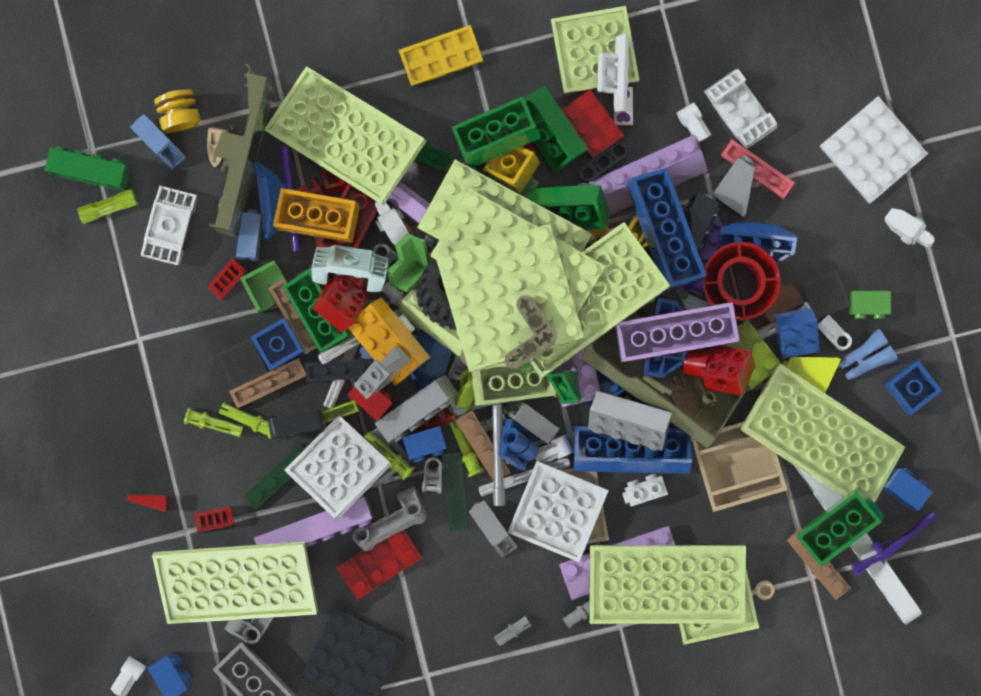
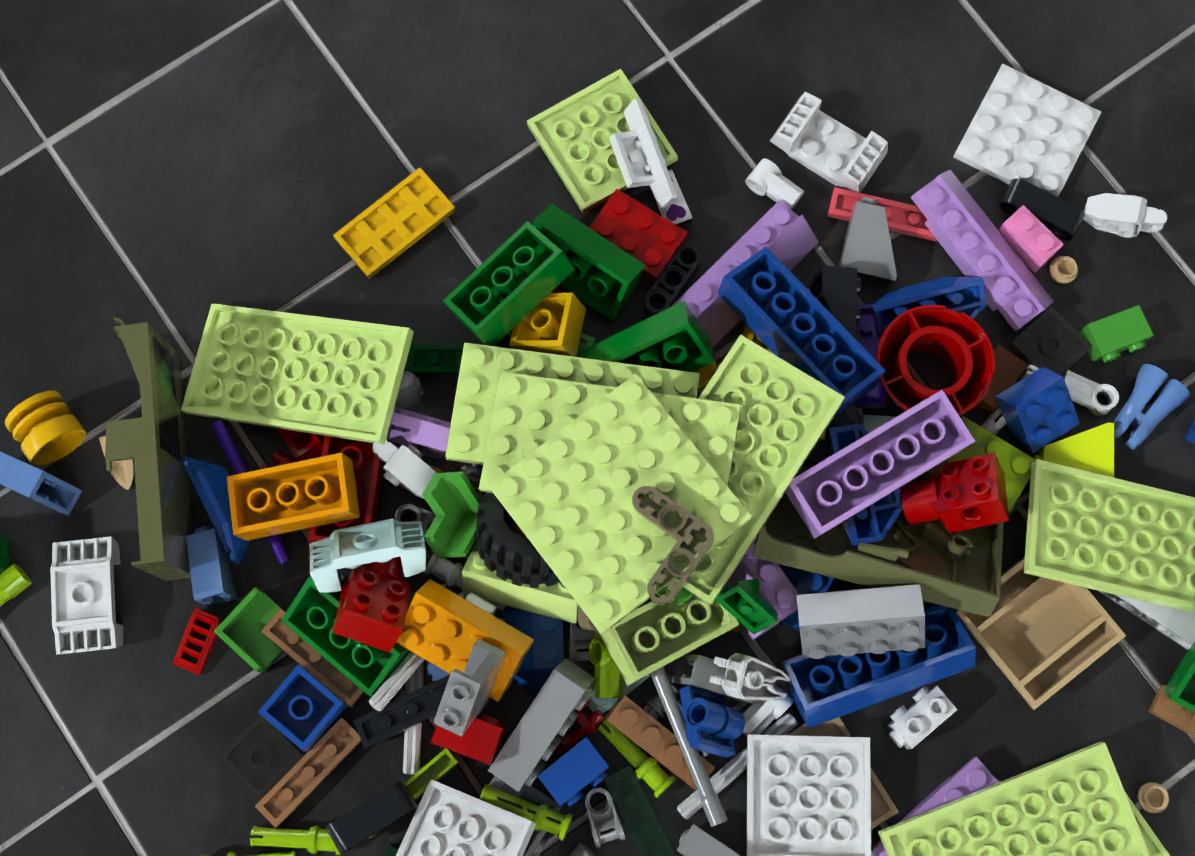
camera: 20 degrees left, 10 degrees down
none -> white hinge [709,653,790,701]
none -> lavender slope [911,170,1054,331]
none -> bright pink brick [998,205,1064,273]
none -> black beam [999,179,1085,241]
none -> tan plate [1049,256,1078,284]

